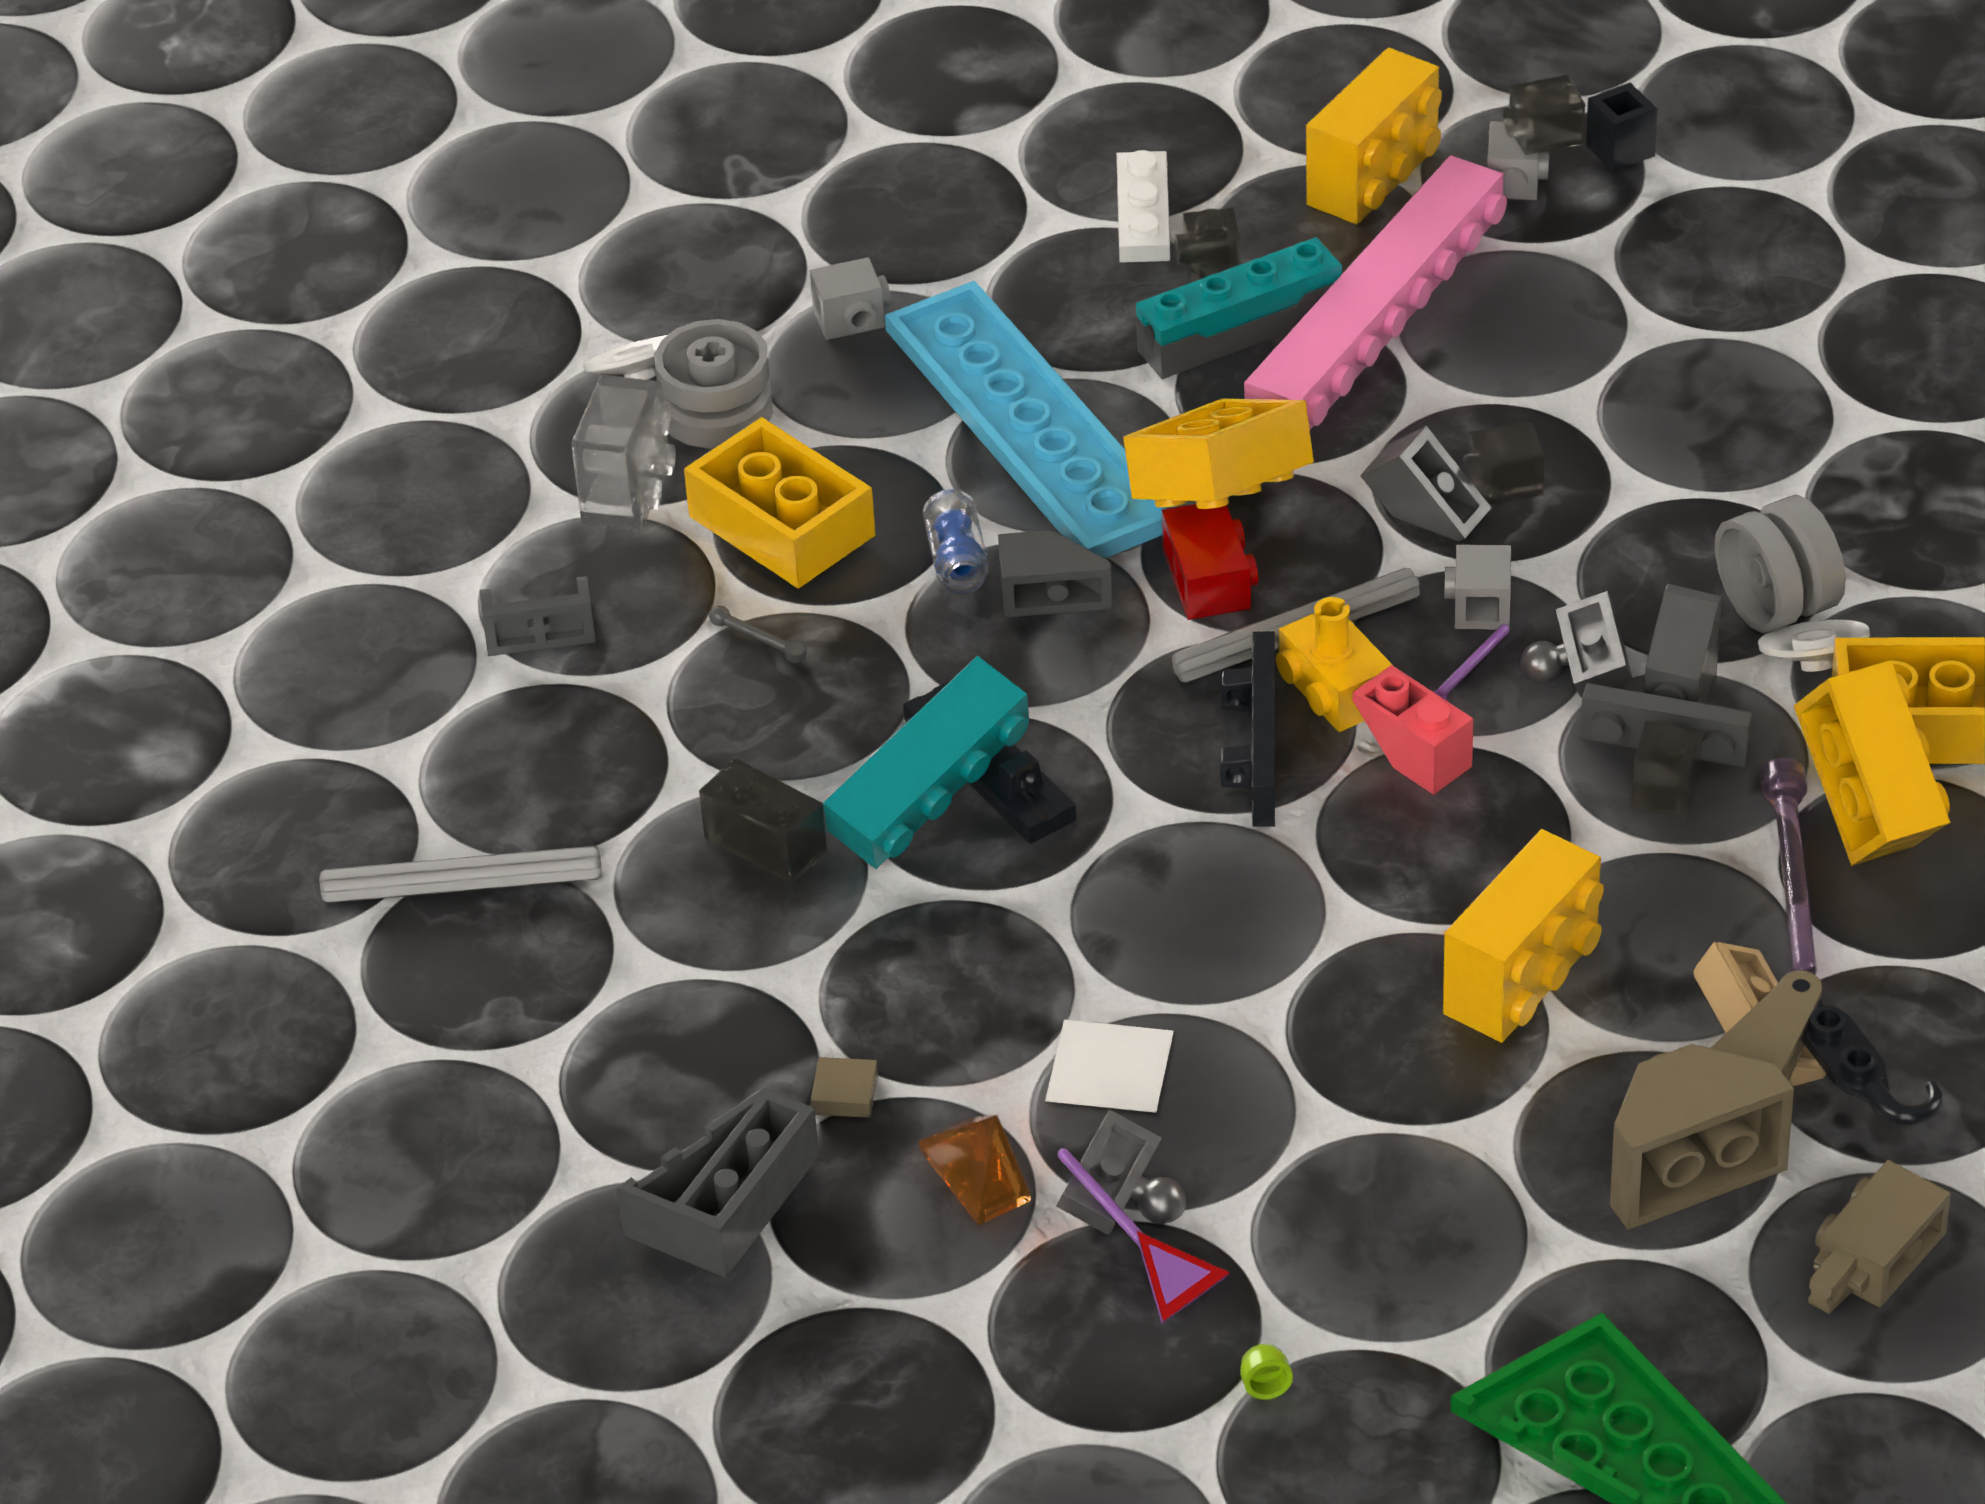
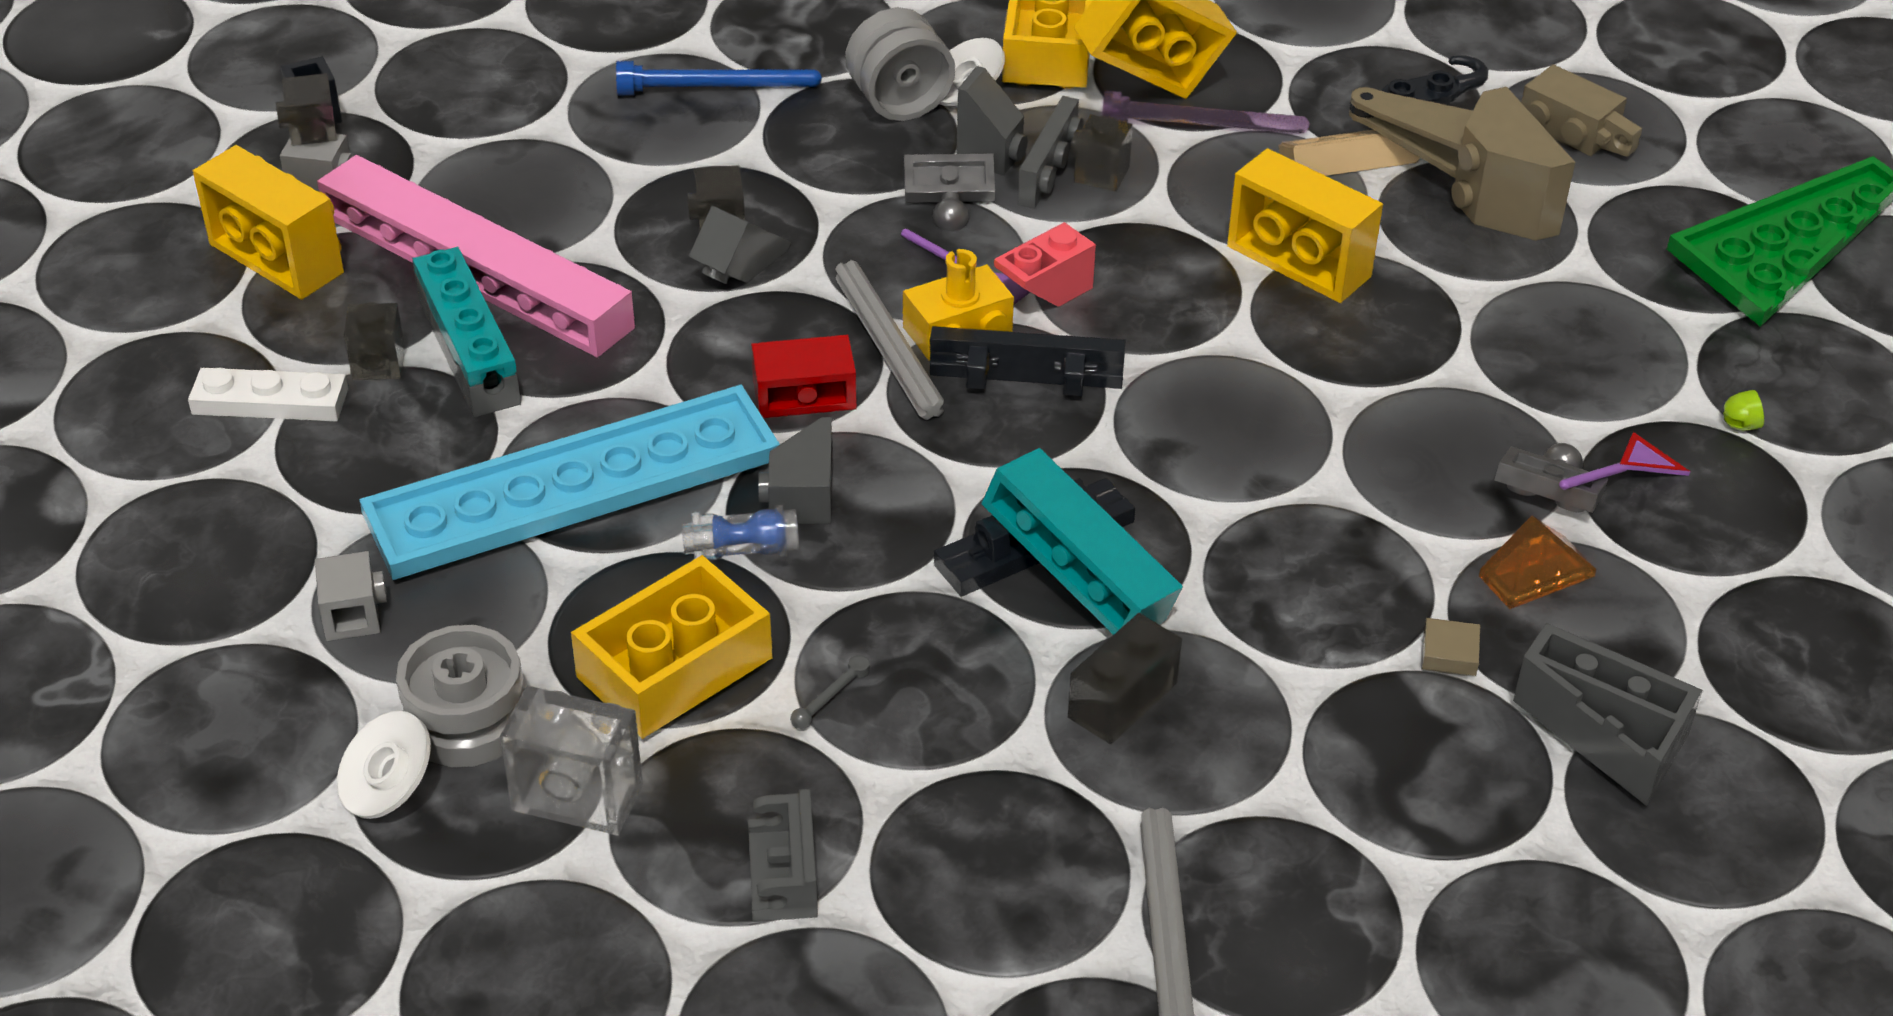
camera: 90 degrees left, 0 degrees up
white sticker [1045,1019,1174,1113] -> none
yellow brick [1123,399,1314,509] -> none
light grey brick [1444,545,1511,630] -> none
none -> blue piece [616,61,822,96]

